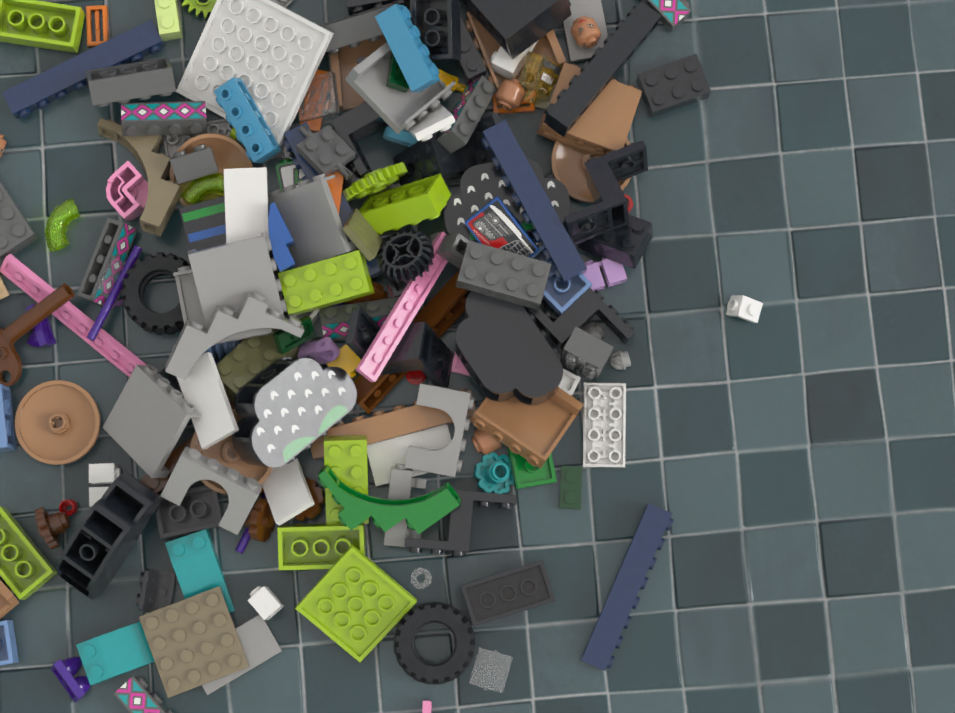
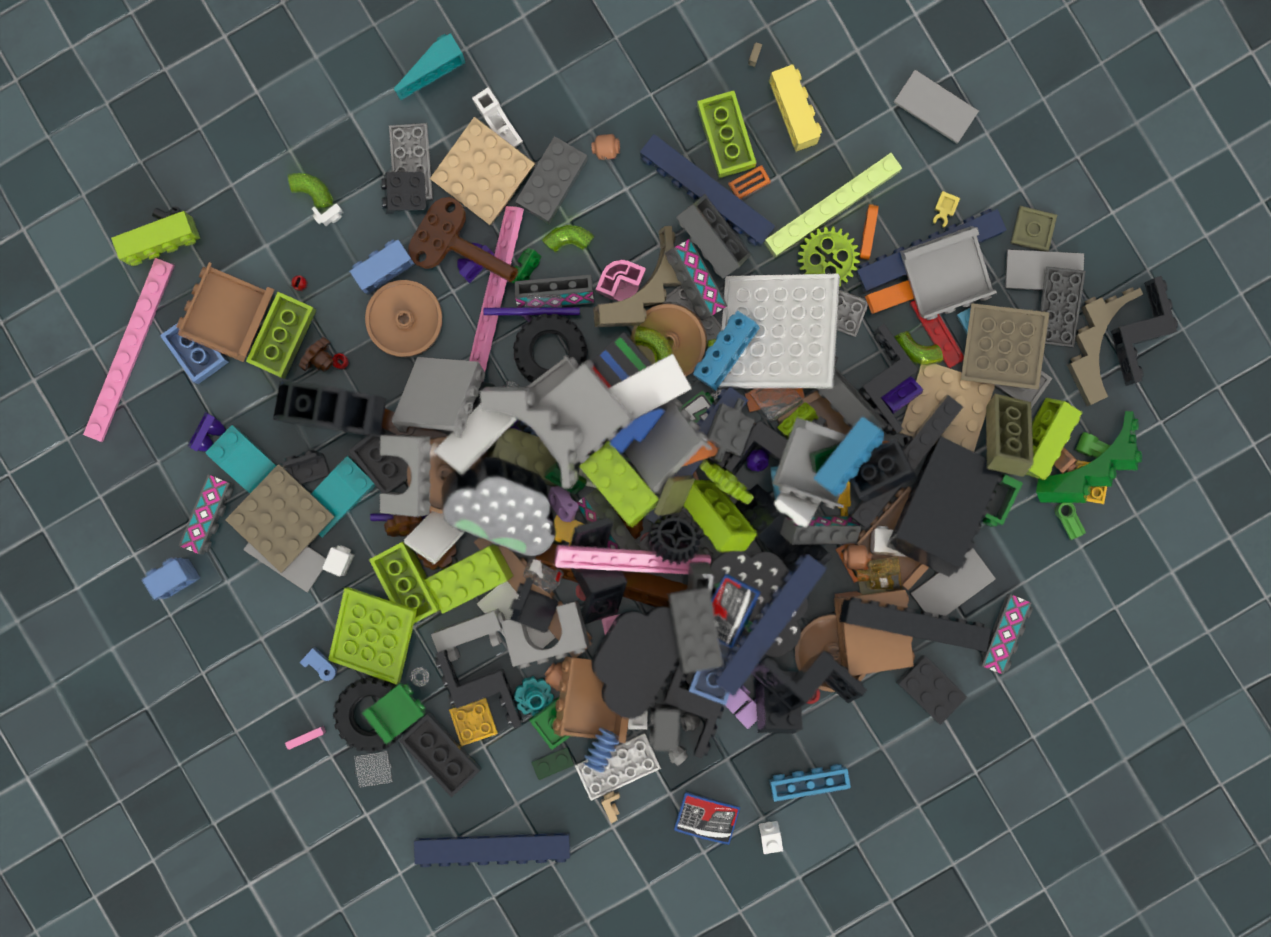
camera: 65 degrees right, 5 degrees up
white piece [89,463,121,507] -> none
dark grey hinge [170,144,219,184] -> none
green arch [318,464,461,534] -> none
nougat head [571,16,601,48] -> none
none -> medium blue leg [299,647,337,681]
none -> green panel [363,683,425,744]
none -> yellow tile [449,698,498,746]
none -> black bracket [510,577,558,633]
none -> green hinge [511,247,542,284]
none -> clear leg [523,559,564,594]
none -> medium blue piece [583,727,619,772]
none -> tan bracket [601,791,620,823]
none -> slope [674,791,740,845]
none -> dark purple plate [746,449,769,472]
none -> dark azure brick [769,764,851,802]
none -> lime bracket [777,402,819,440]

